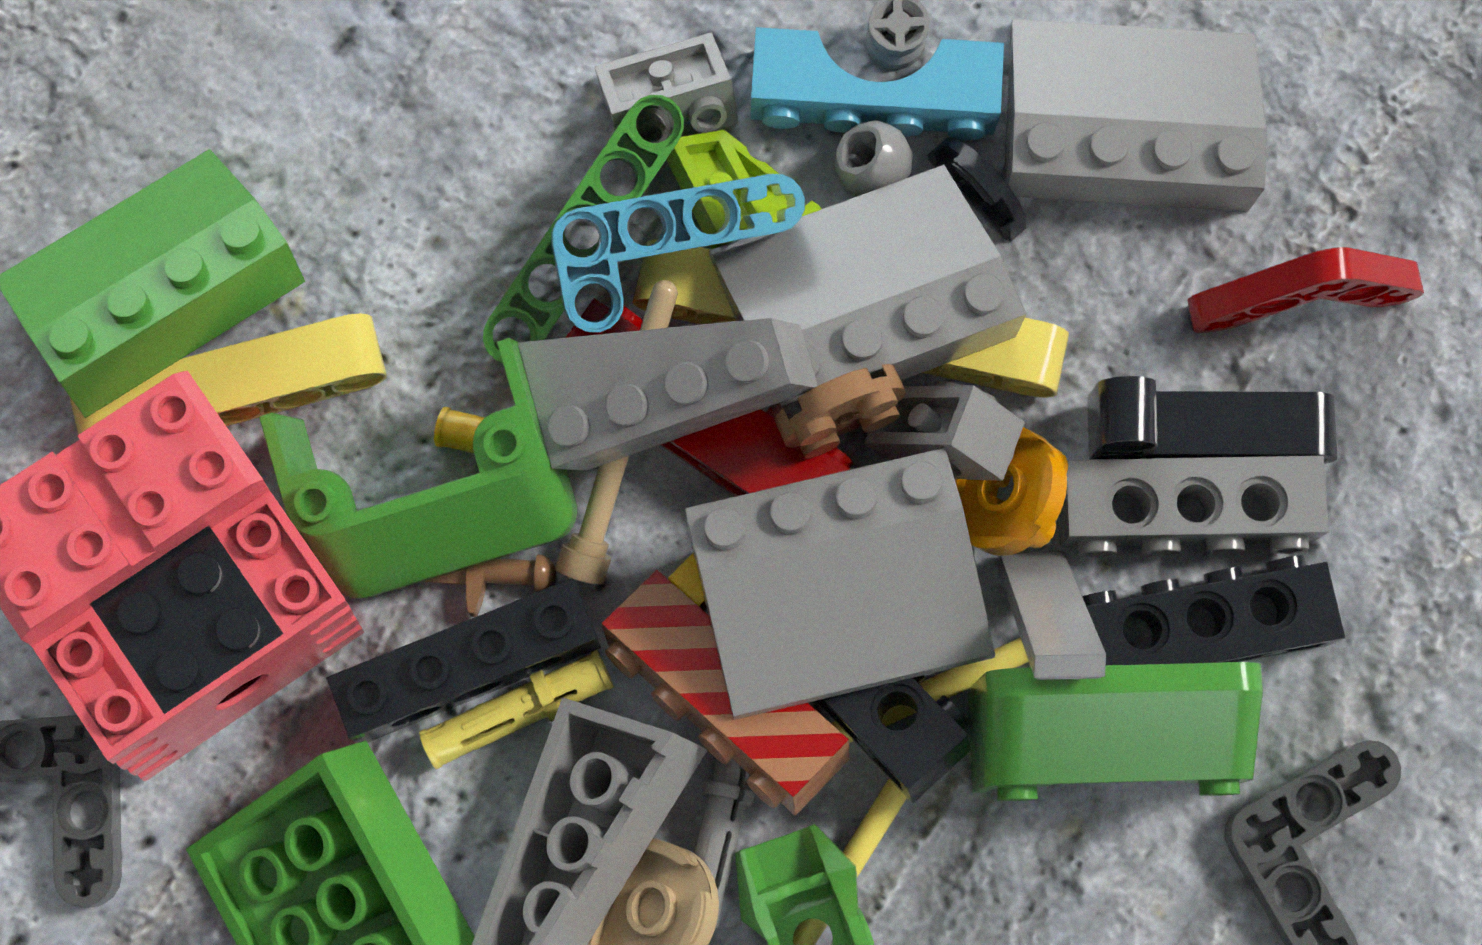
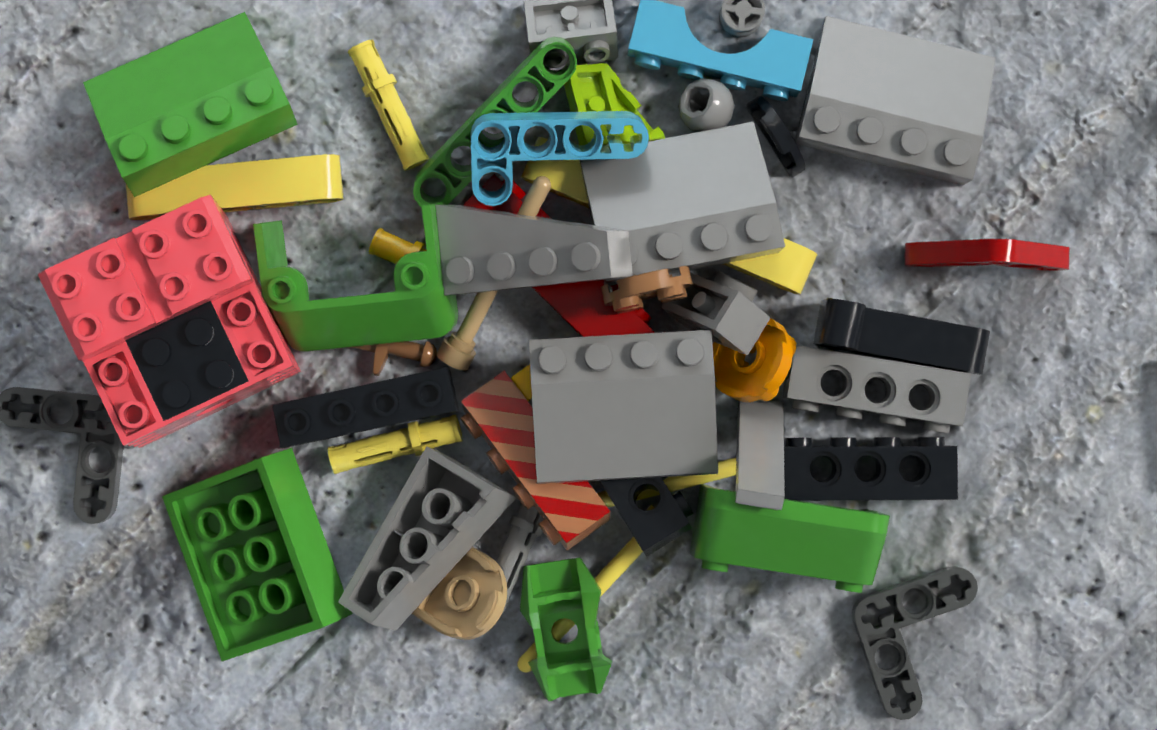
camera: 10 degrees right, 10 degrees up
none -> light yellow pin [348,40,430,171]

